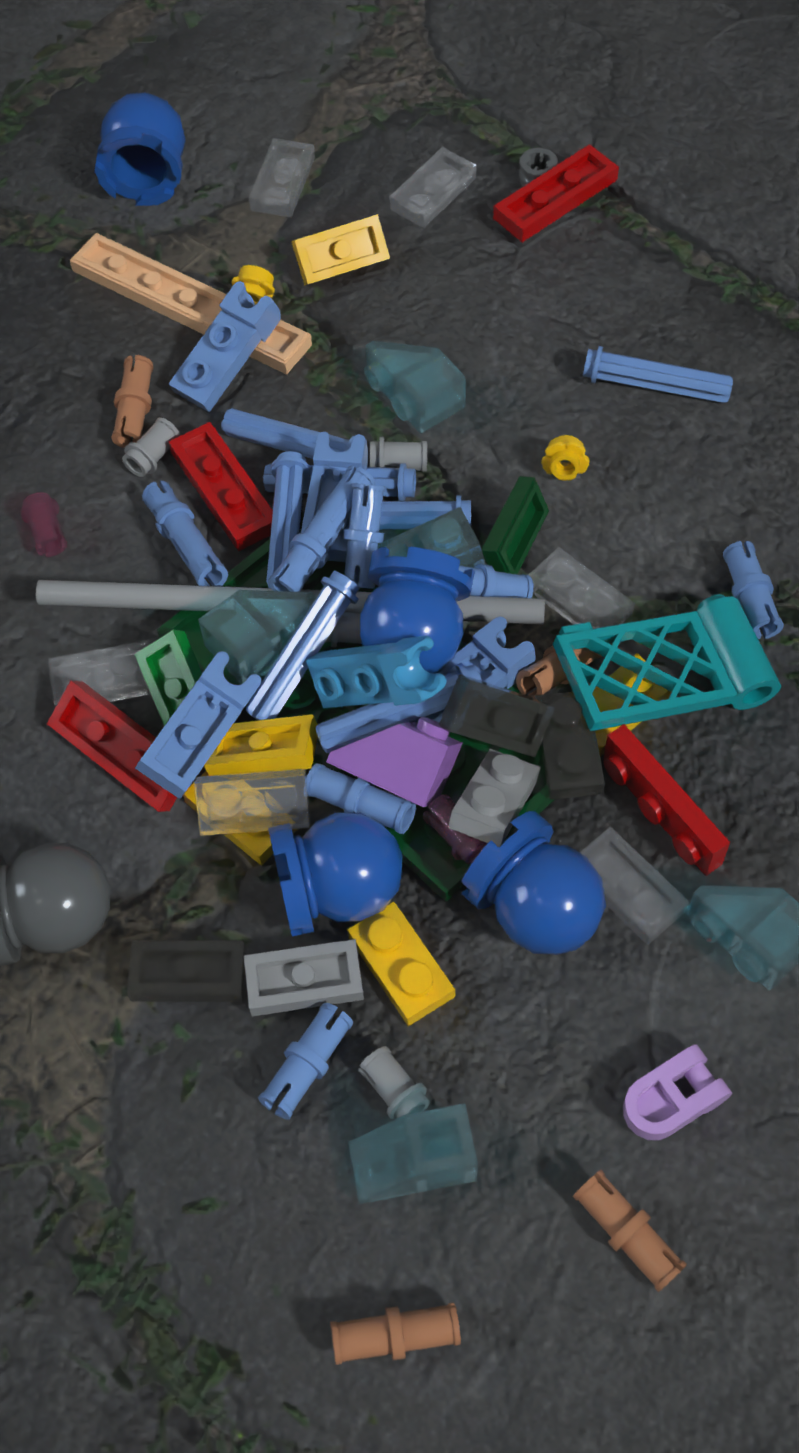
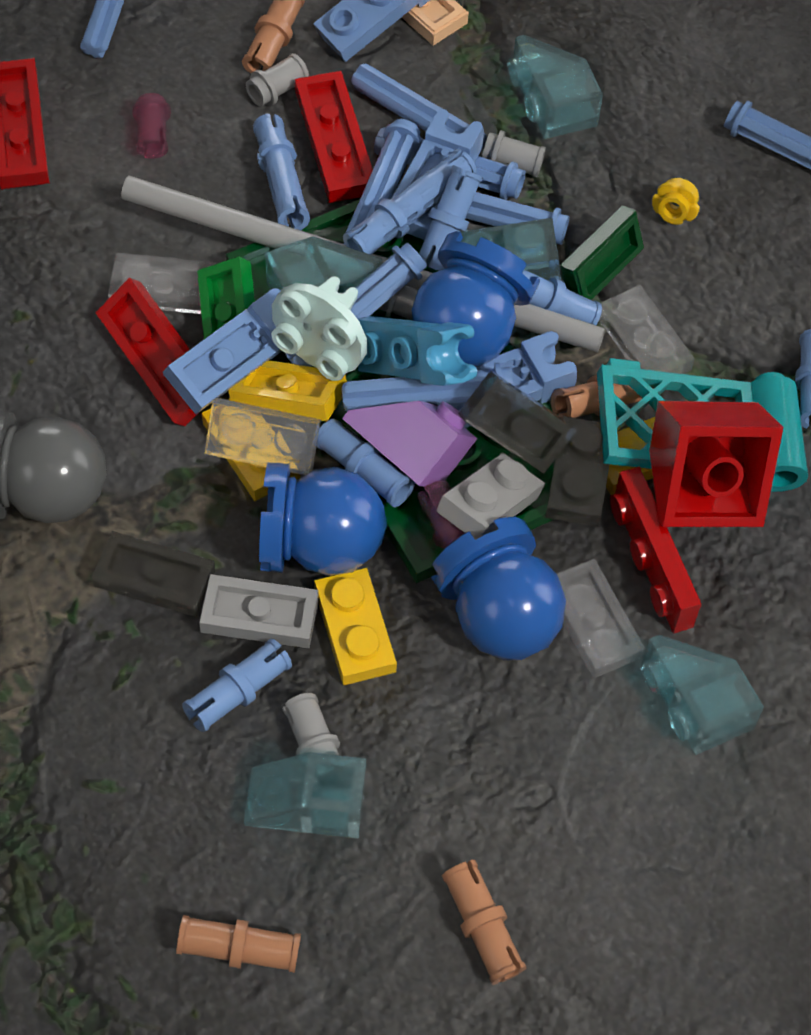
camera: 10 degrees right, 0 degrees up
lavender plate [623,1044,732,1140] -> none
none -> light aqua plate [271,276,367,381]
none -> red slope [649,401,784,527]

